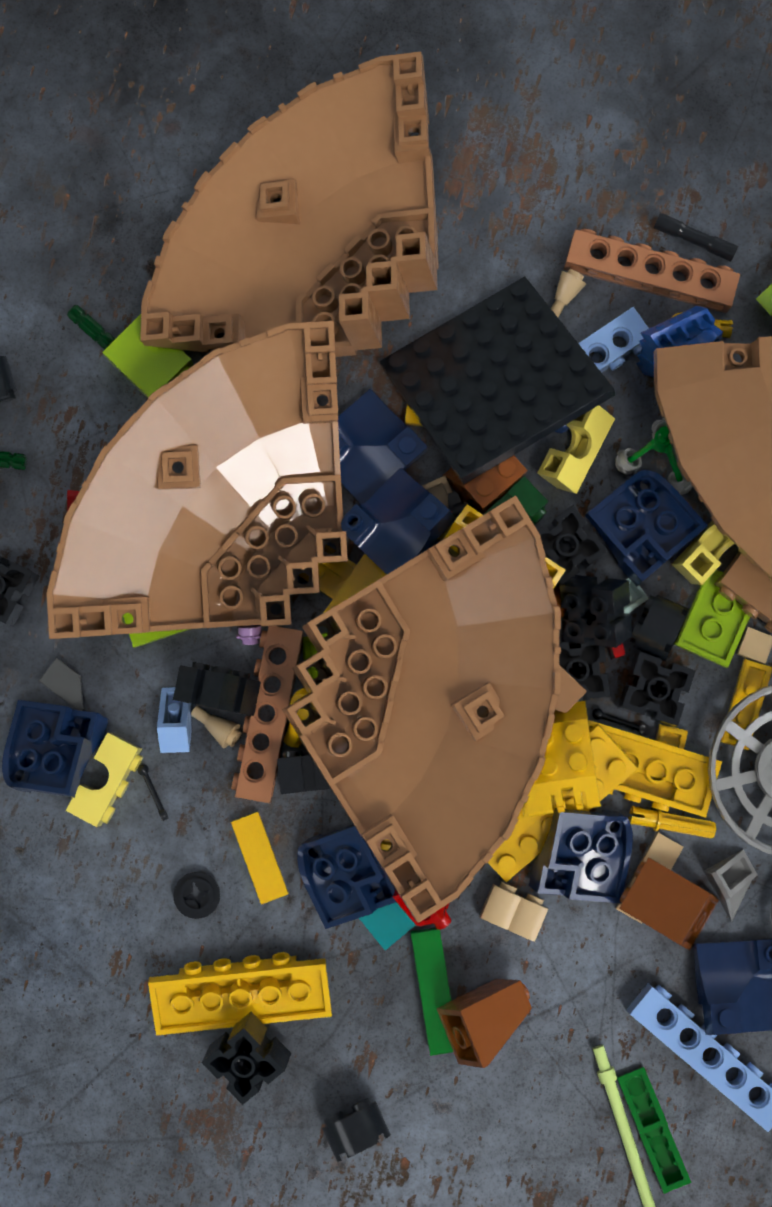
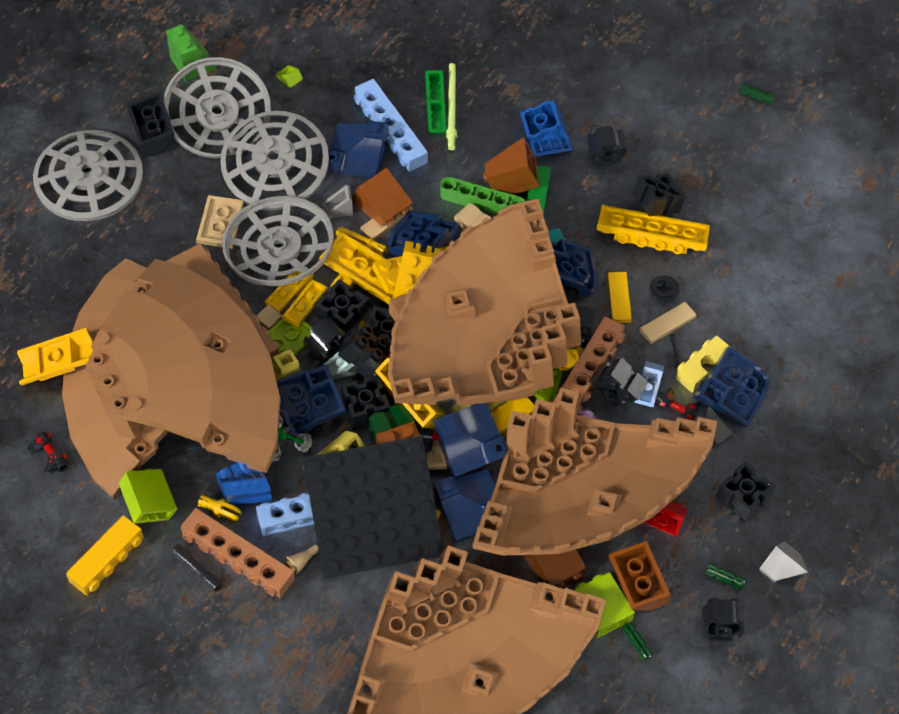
camera: 165 degrees left, 25 degrees down
none -> yellow tile [282,279,328,328]
none -> bright green beam [440,177,526,215]
none -> blue slope [520,100,573,156]
none -> dark orange slope [609,541,670,611]
none -> tan tile [640,302,696,344]
none -> black piece [655,387,701,421]

